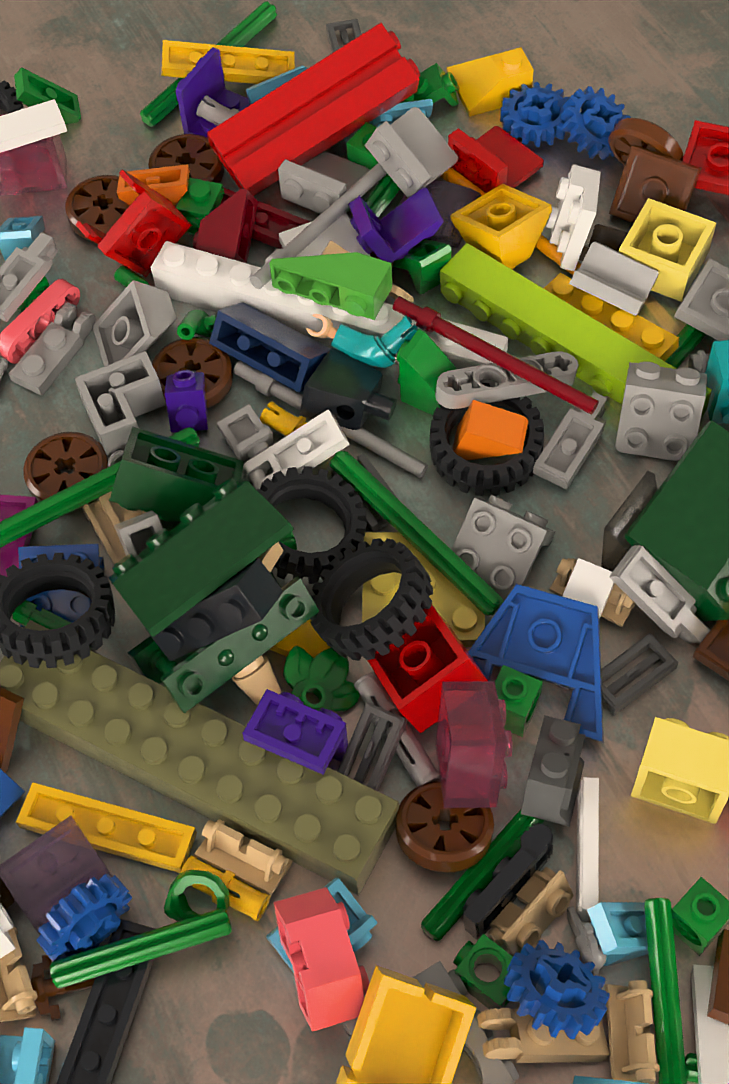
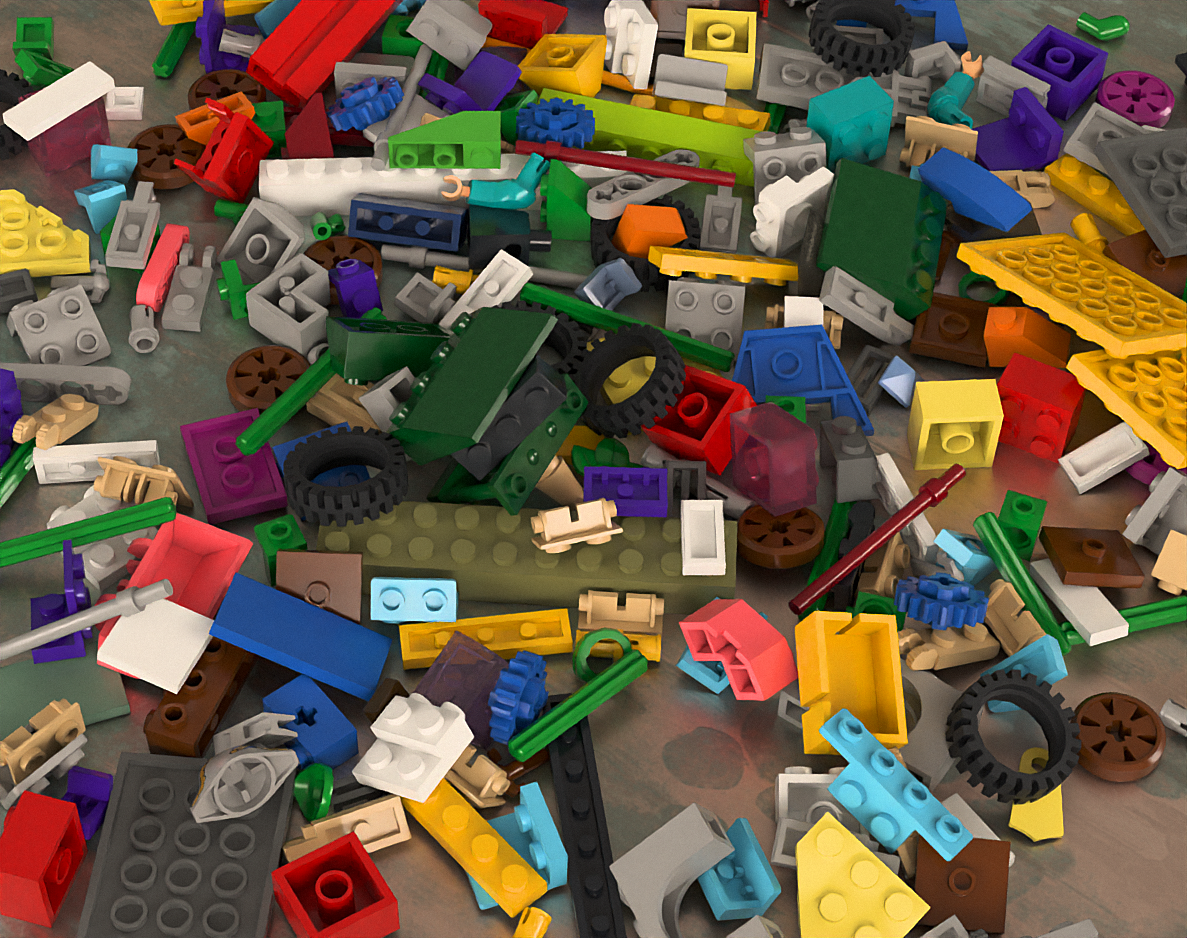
camera: 30 degrees left, 10 degrees down
none -> green bracket [12,17,54,60]
none -> medium azure bracket [91,144,138,183]
none -> white tile [105,87,145,120]
none -> green bracket [216,259,260,320]
none -> blue gear [326,77,404,131]
none -> bracket [371,577,459,624]
none -> blue gear [516,98,595,149]
none -> tan hinge [531,498,623,553]
none -> sand blue bracket [574,258,642,311]
none -> yellow plate [648,246,803,286]
none -> white tile [680,500,726,575]
none -> white plate [750,166,834,258]
none -> dark red bar [788,463,966,616]
none -> light blue slope [878,355,925,408]

